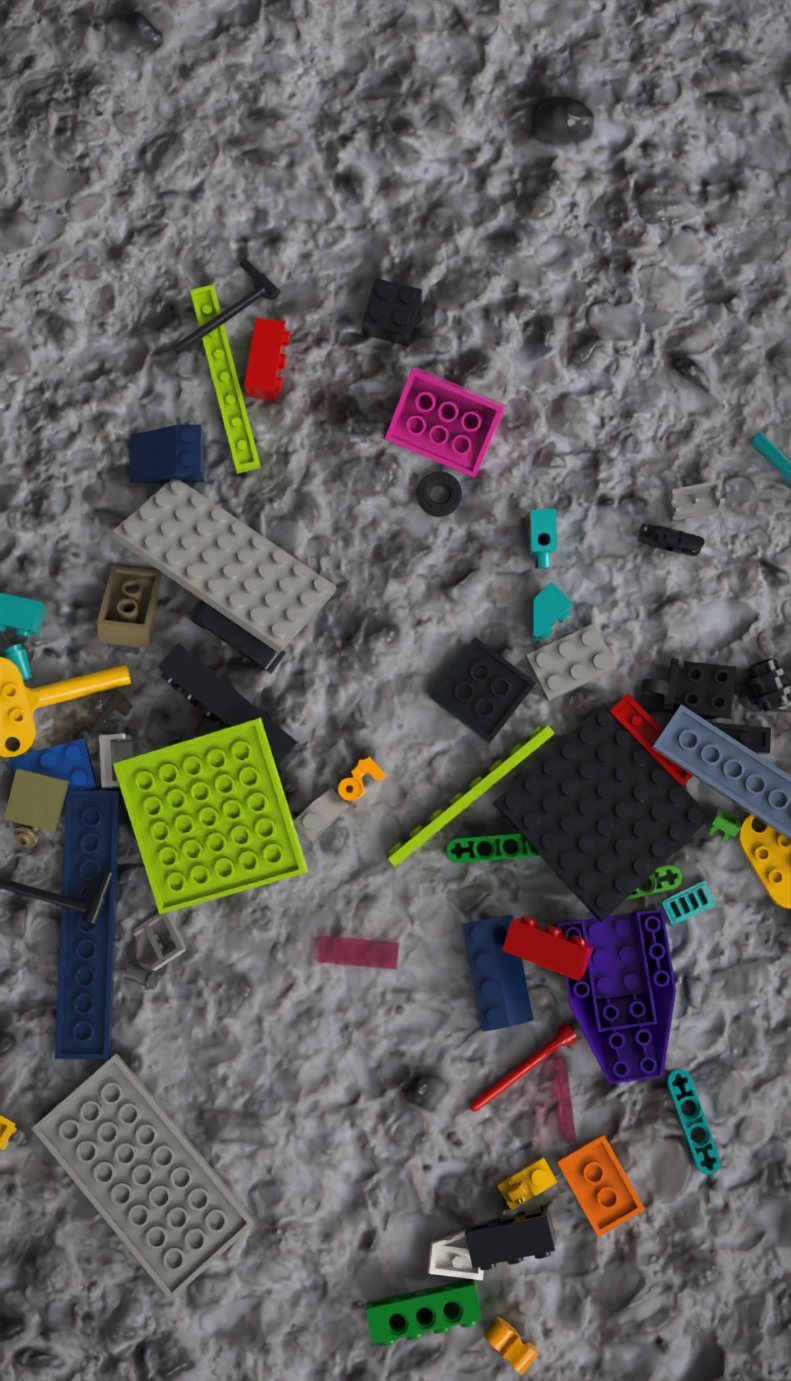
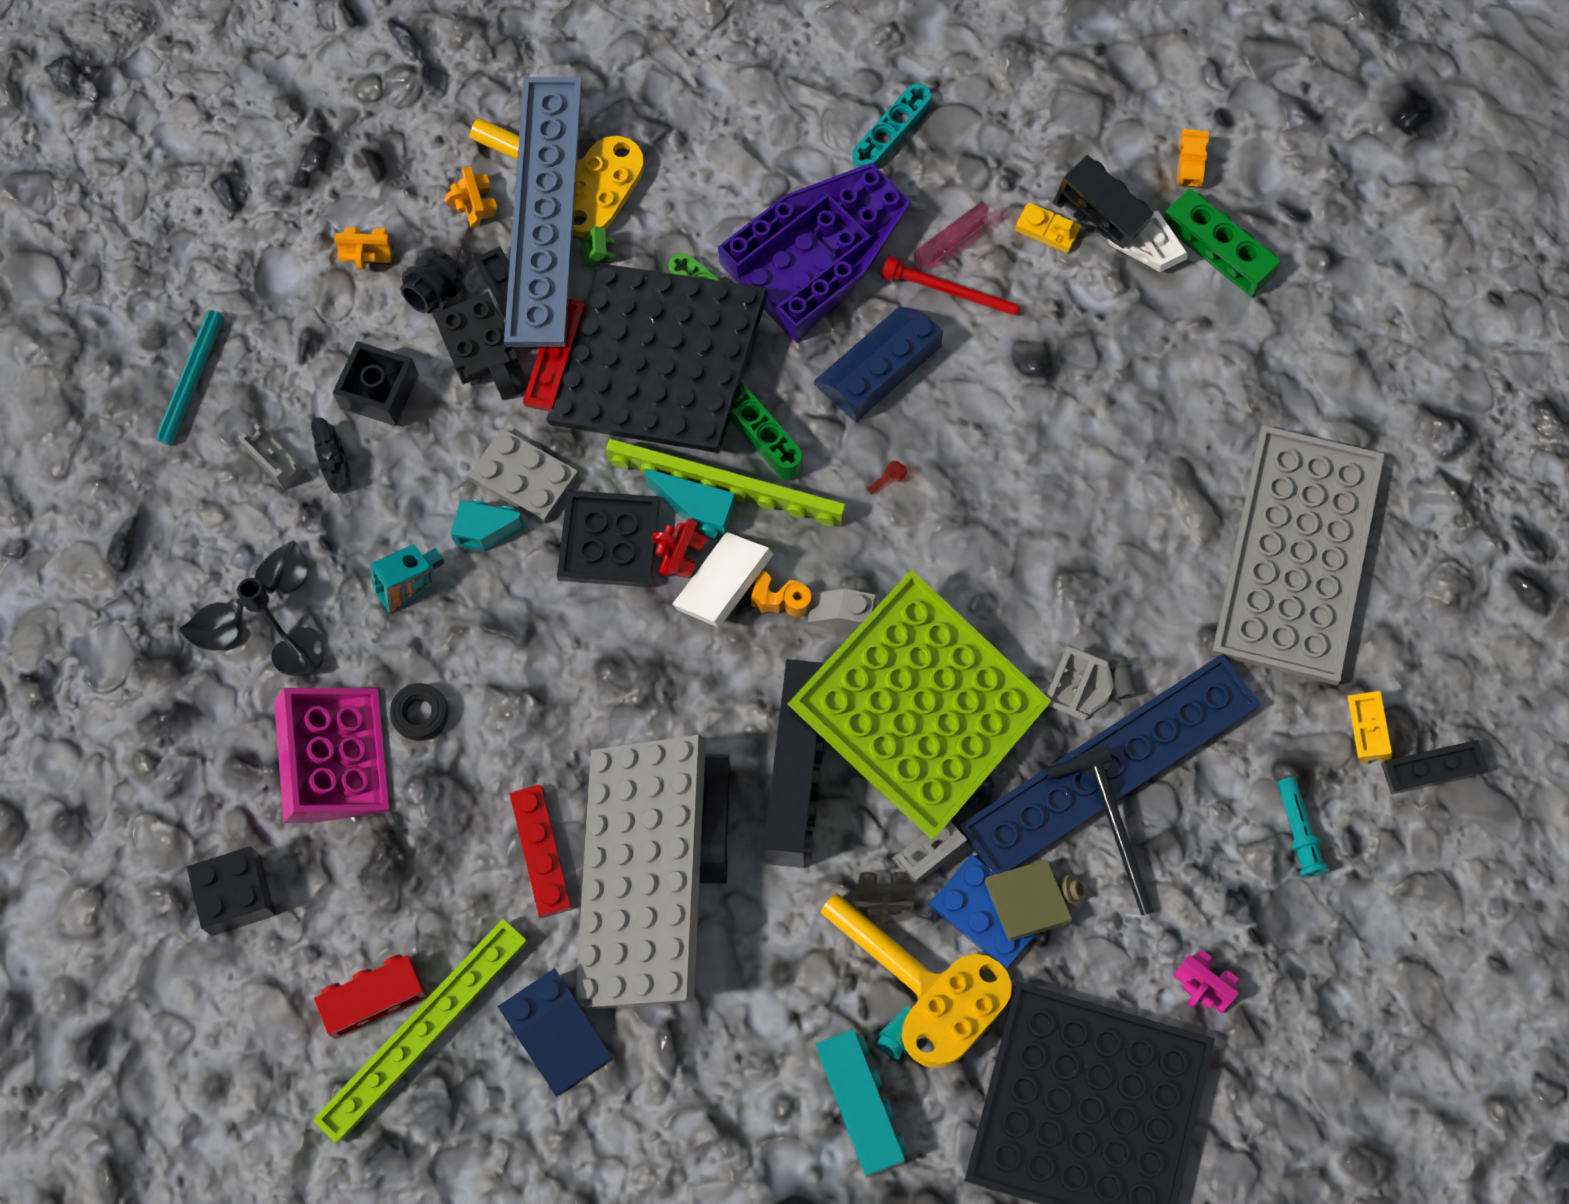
camera: 120 degrees left, 10 degrees down
dark tan slope [97,565,162,648] -> none
black bar [172,258,280,355] -> none
clear pink tile [318,935,399,970] -> none
red brick [502,916,593,981] -> none
orange plate [556,1133,645,1237] -> none
teal slope [658,880,717,926] -> none
none -> black plant [179,540,324,676]
none -> black brick [332,341,419,426]
none -> red plate [509,784,572,919]
none -> teal slope [644,469,736,538]
none -> red hips [651,518,707,578]
none -> white tile [673,532,774,628]
none -> clear red hand [867,461,907,495]

